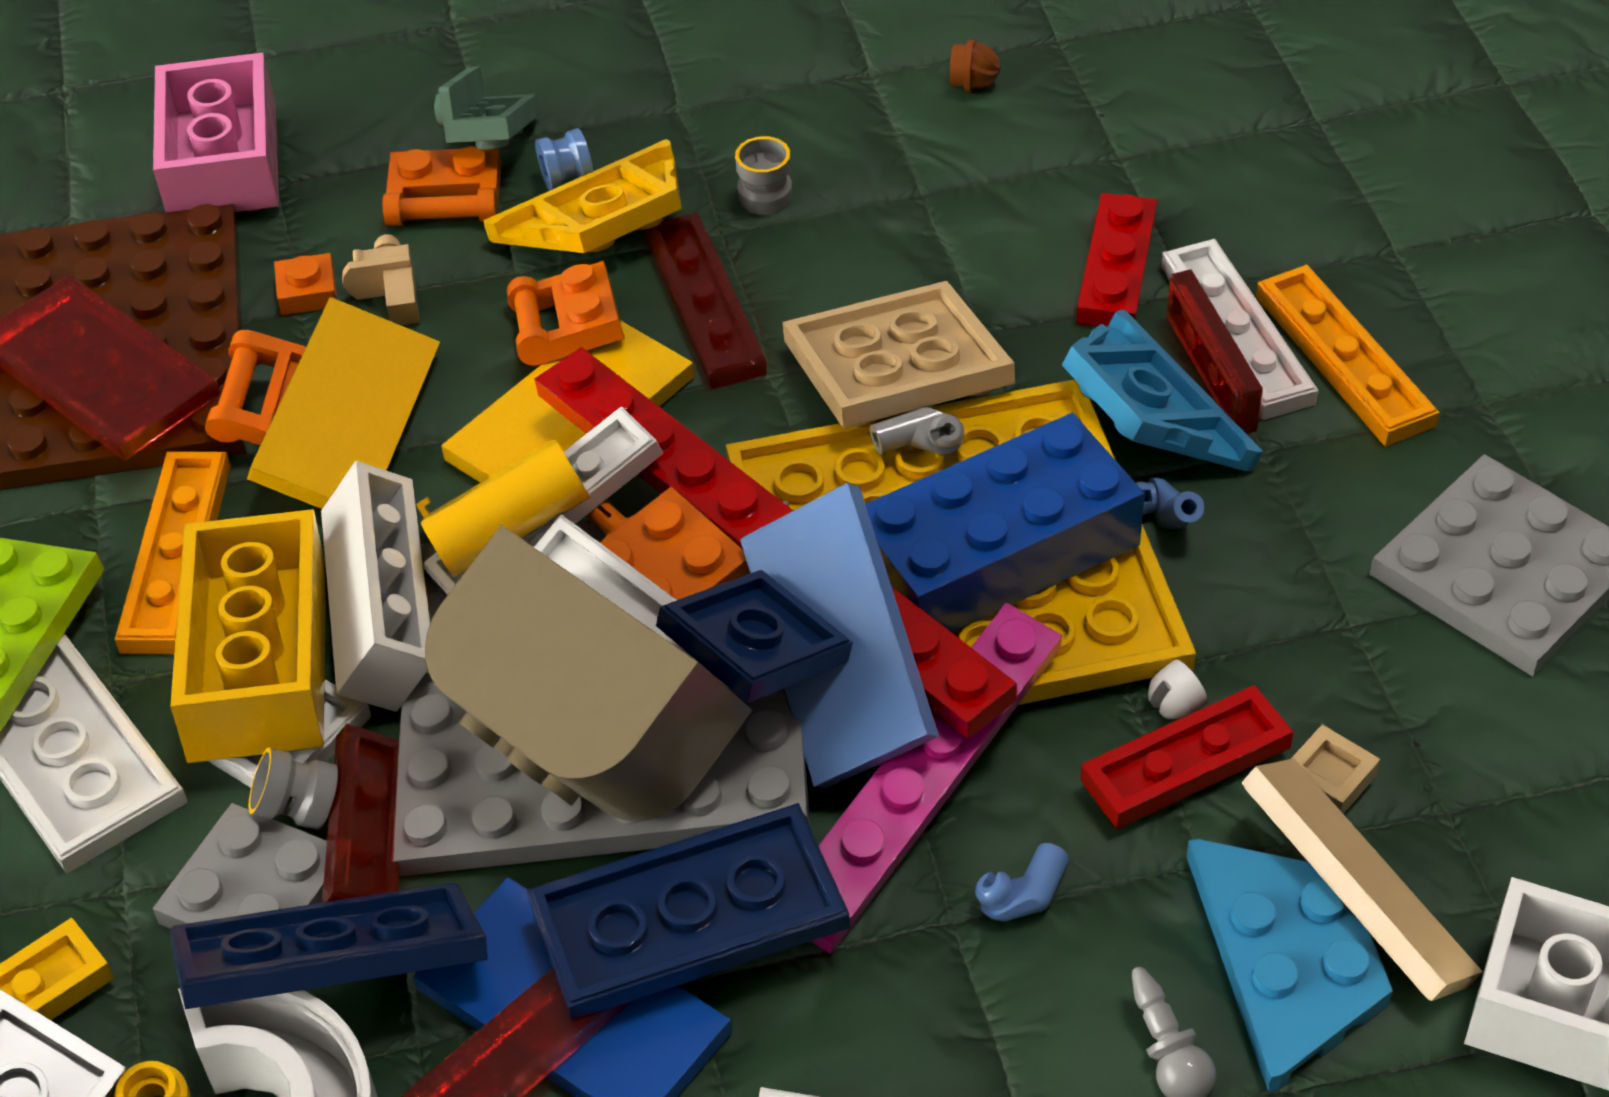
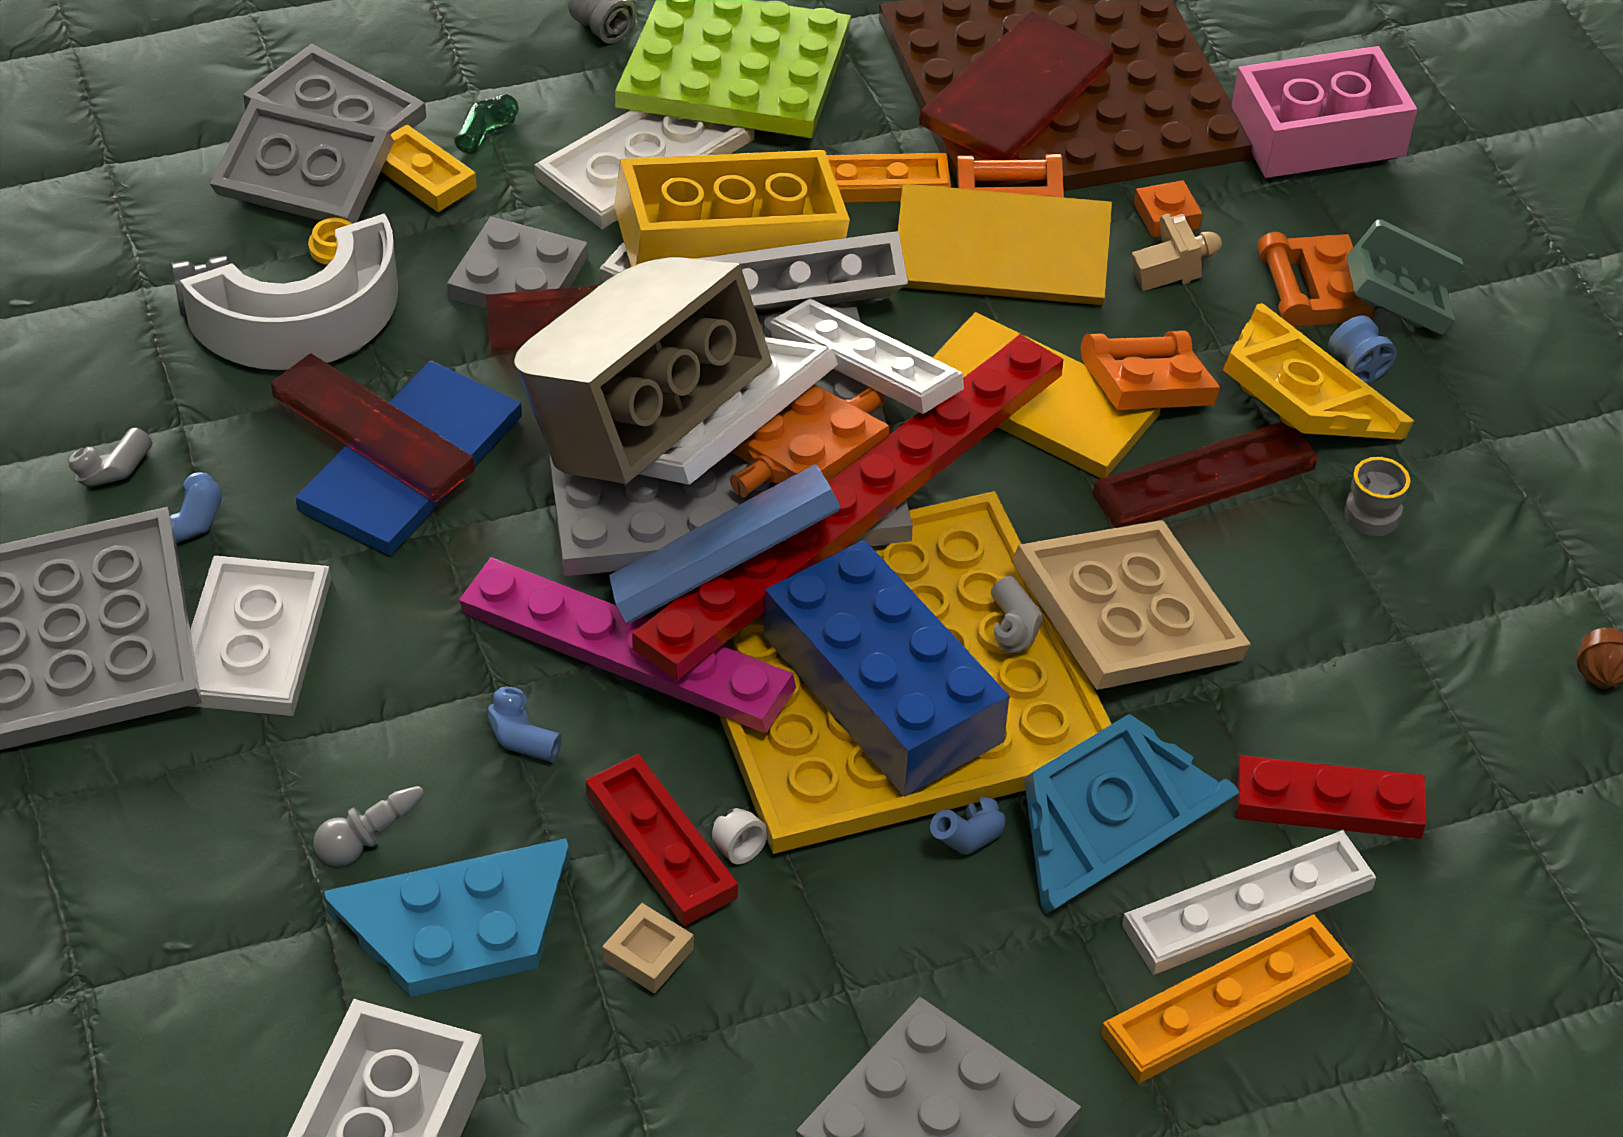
camera: 80 degrees right, 0 degrees up
dark blue tile [169,882,488,1009] -> none
light grey wheel [248,747,338,830] -> none
yellow door [416,439,591,578] -> none
dark blue tile [527,803,850,1021] -> none
dark blue tile [656,569,853,703] -> none
clear red tile [1166,269,1263,434] -> none
tan tile [1242,758,1483,1001] -> none

